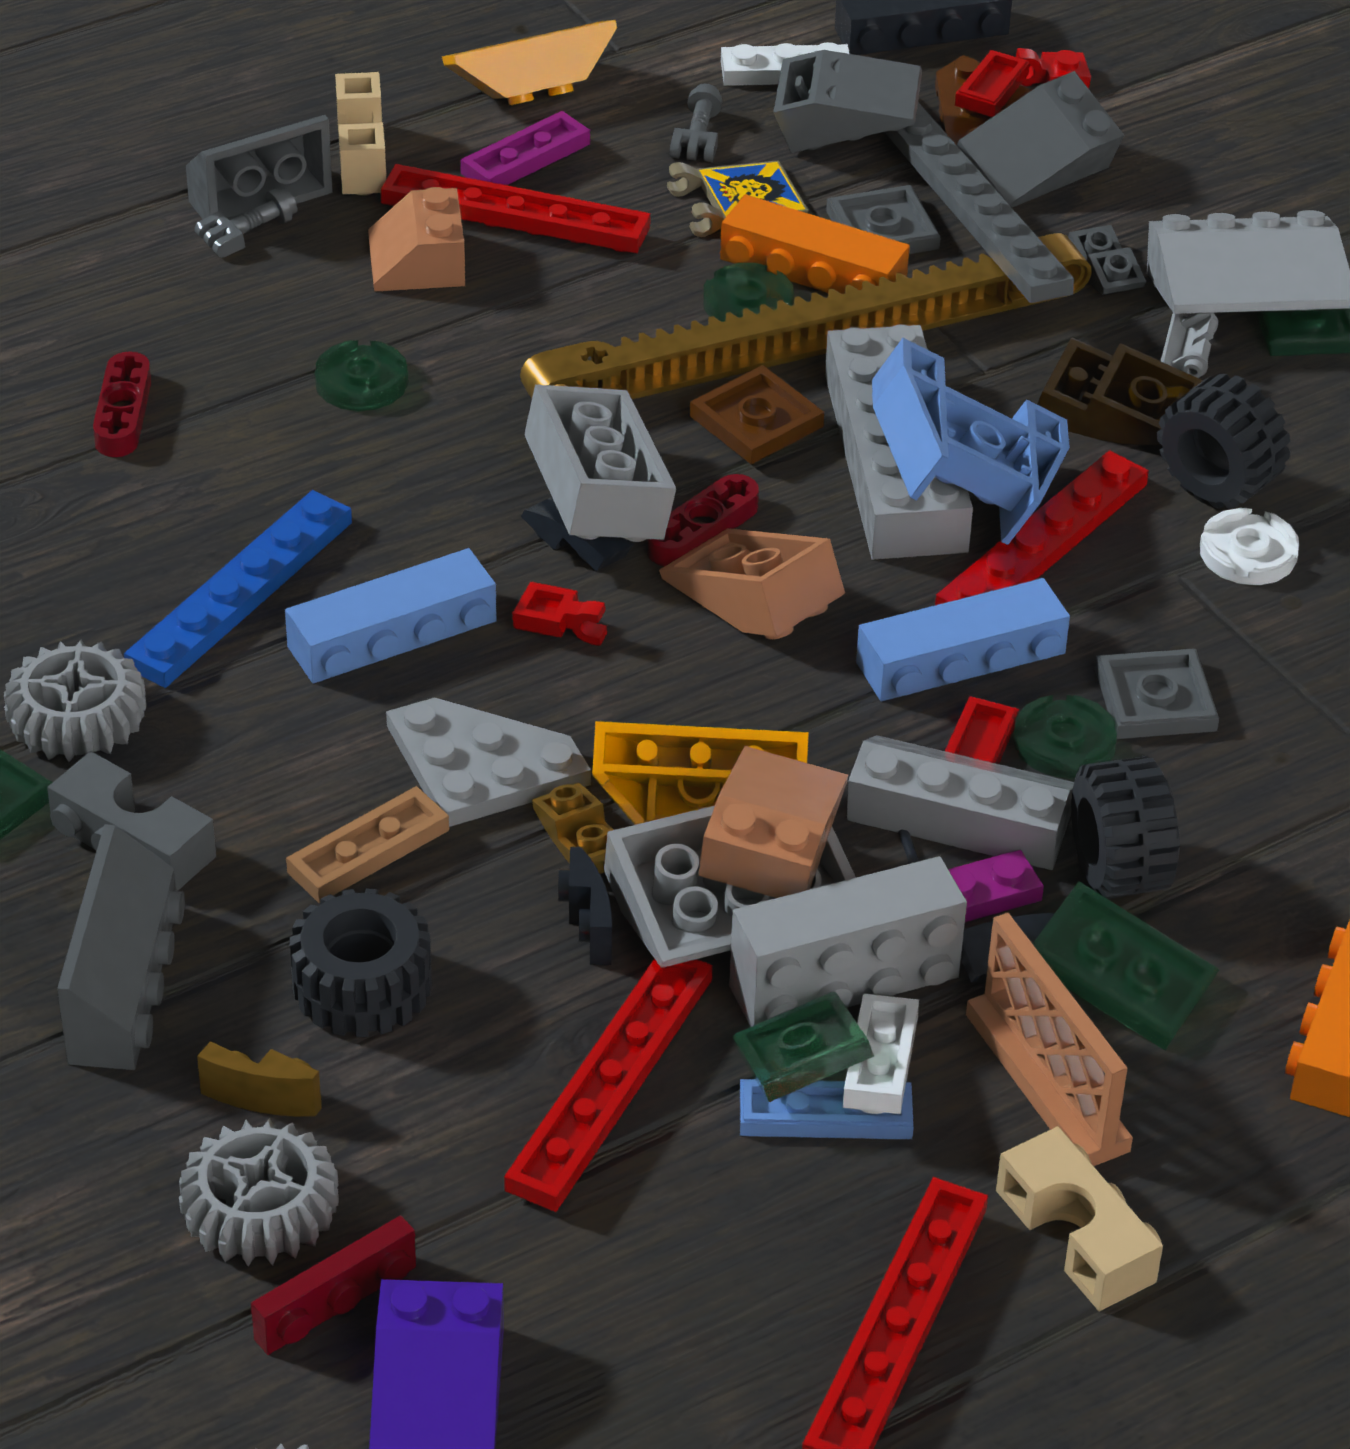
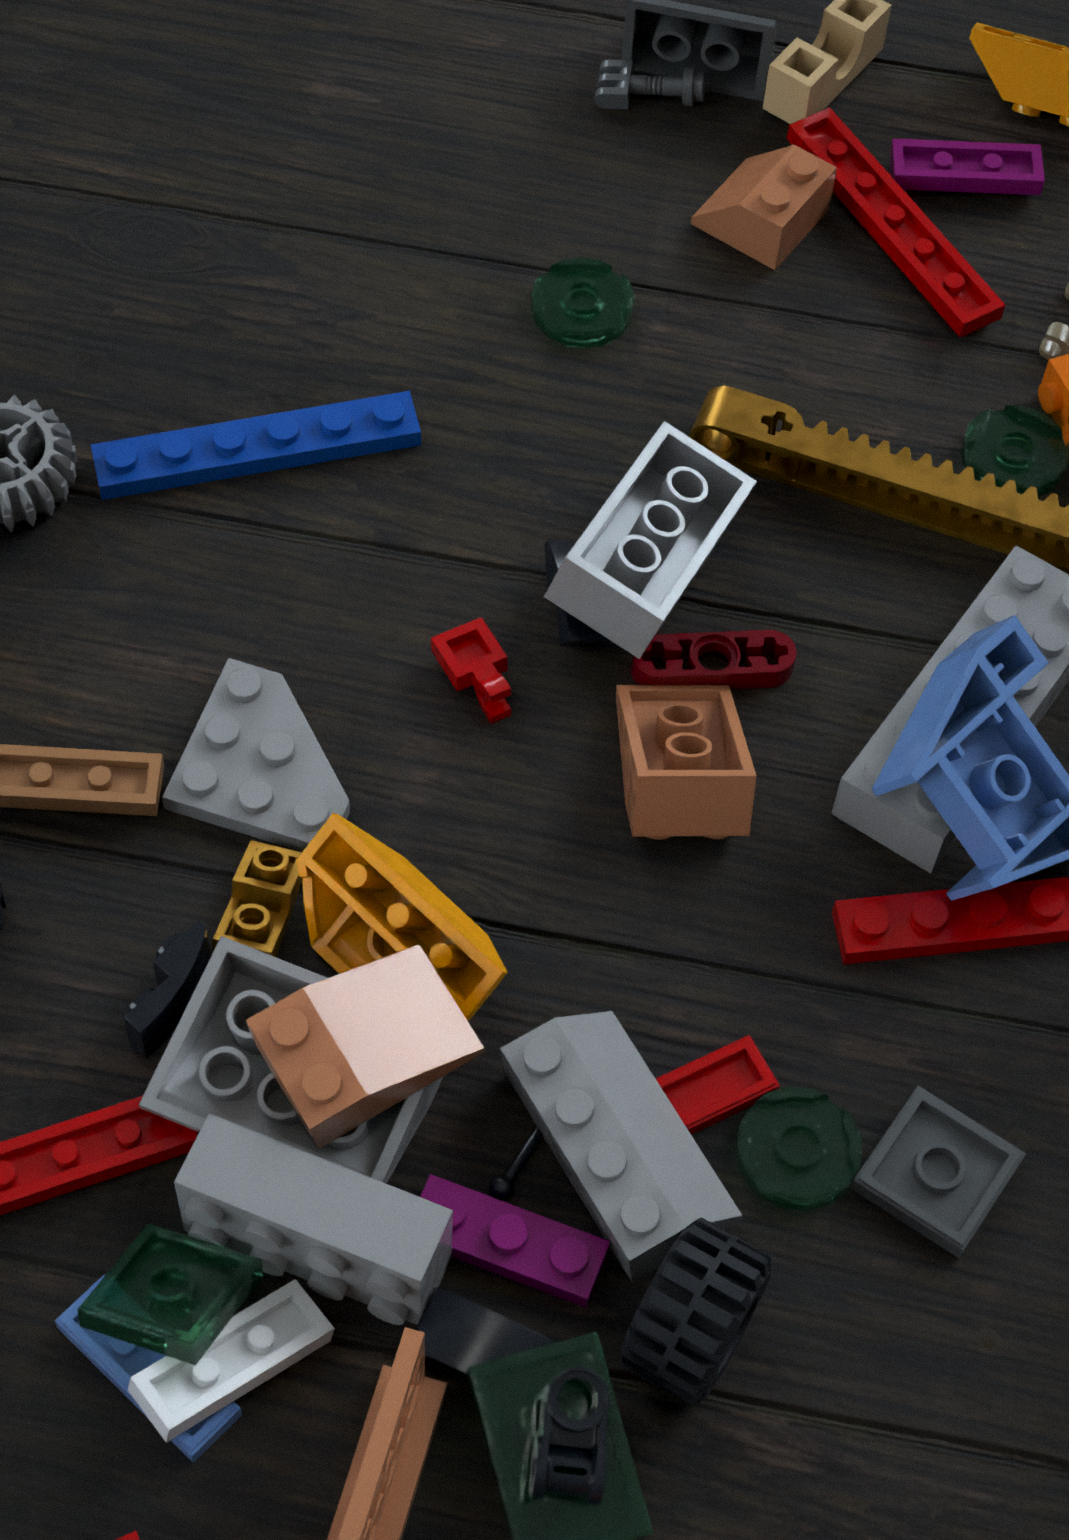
camera: 40 degrees right, 15 degrees up
dark red beam [93,351,151,457] -> none
medium blue brick [285,548,496,684] -> none
reddish brown plate [690,365,825,464] -> none
medium blue brick [856,578,1070,702] -> none
none -> black piece [529,1367,610,1507]

